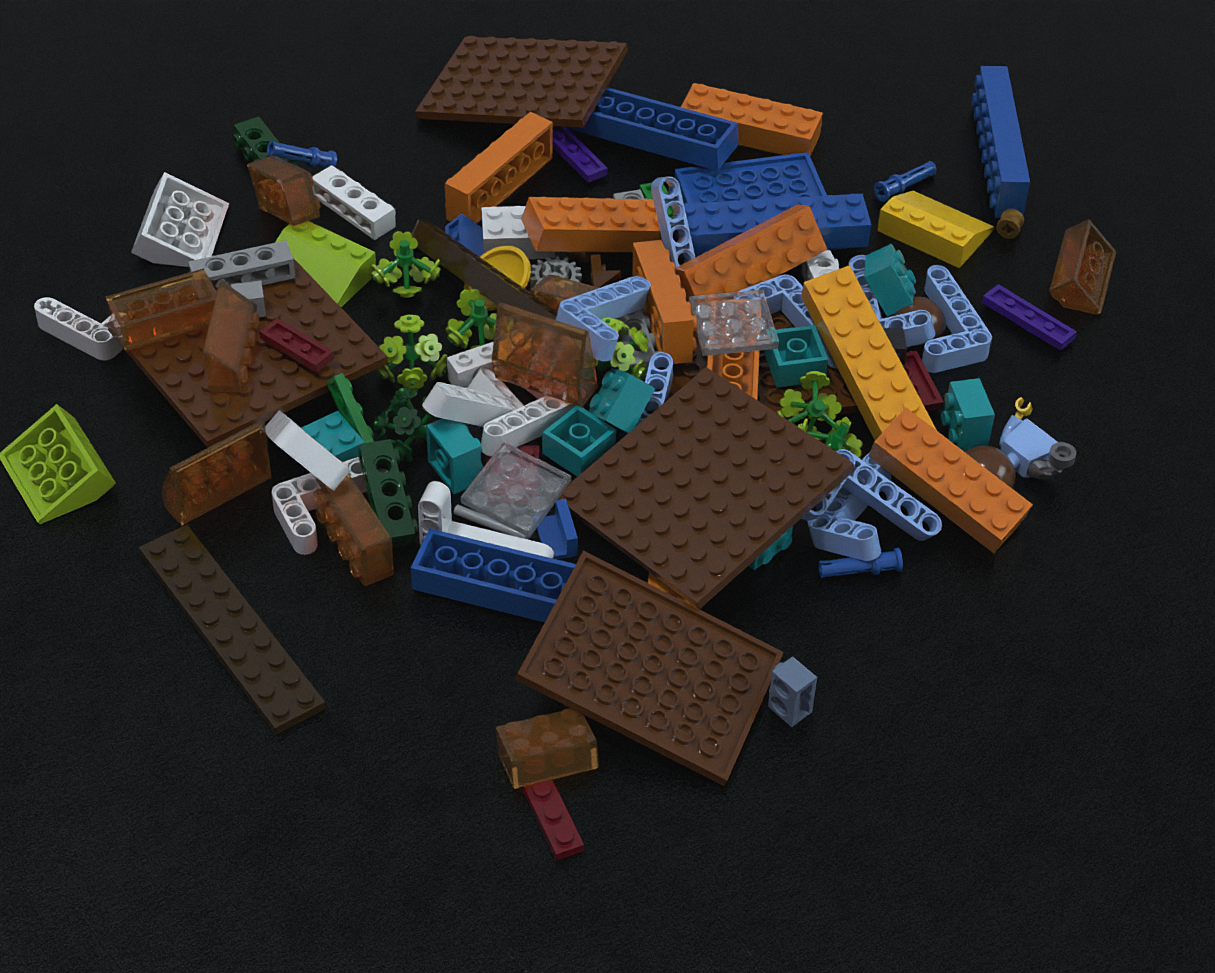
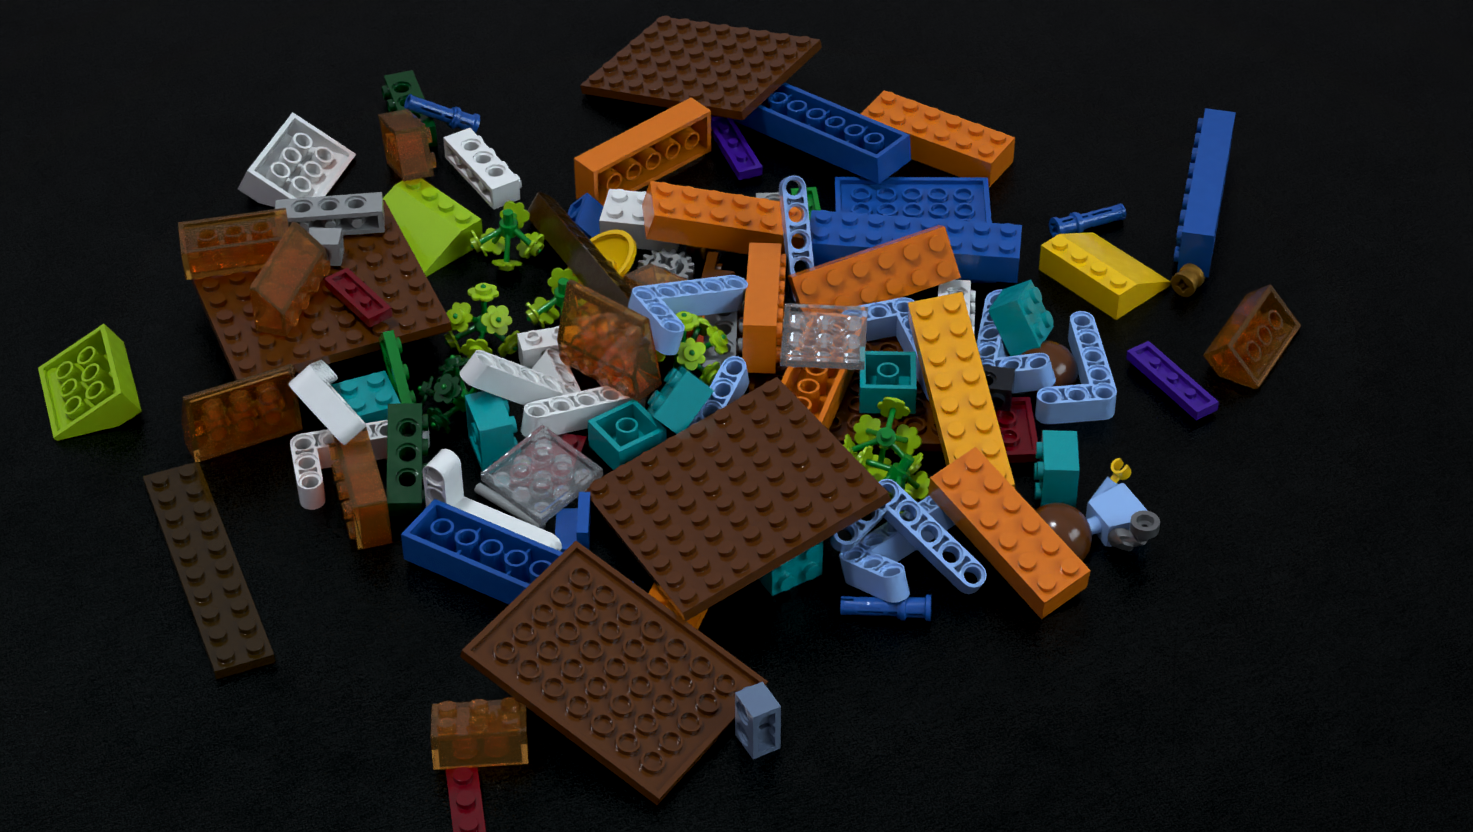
camera: 15 degrees right, 5 degrees down
white beam [34,297,126,360] -> none

